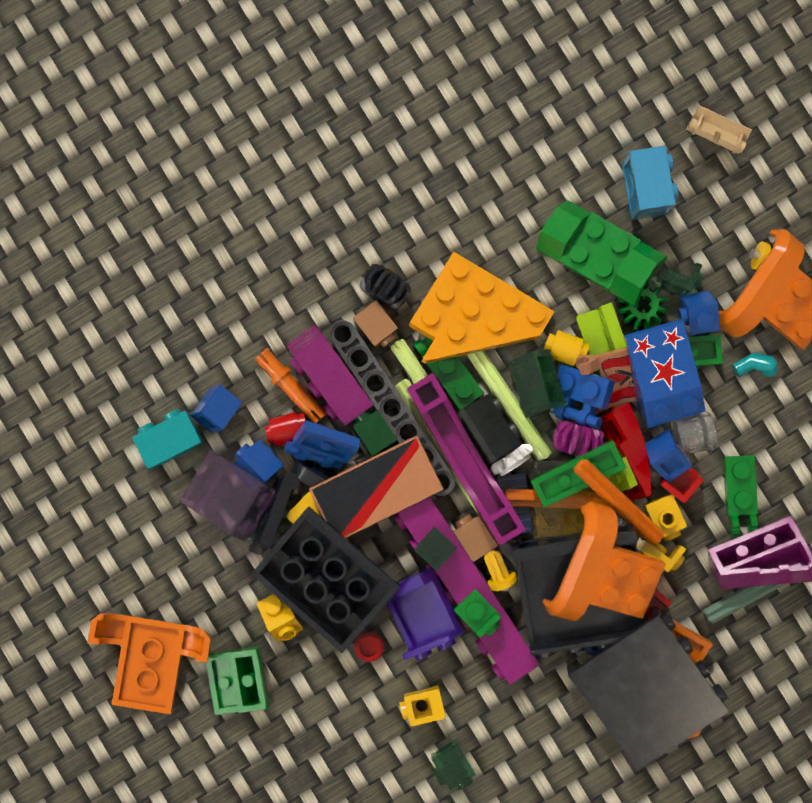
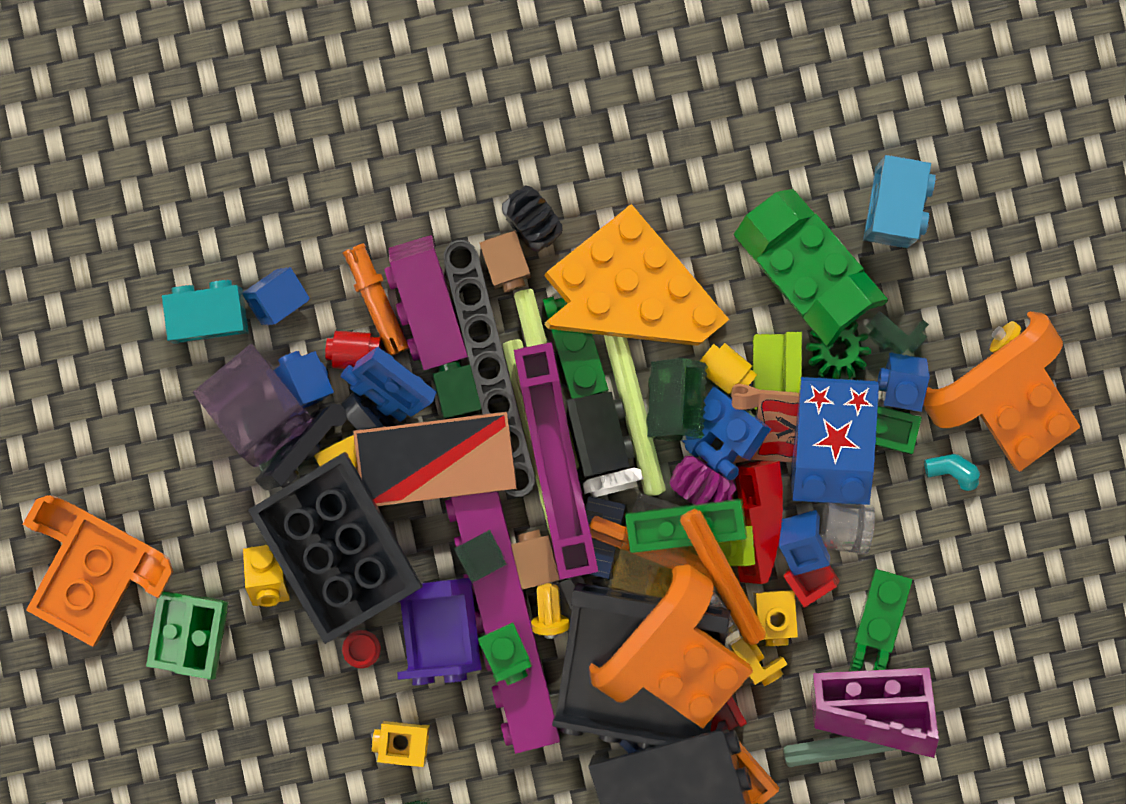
camera: 25 degrees right, 0 degrees up
tan hinge [686,105,752,154] -> none

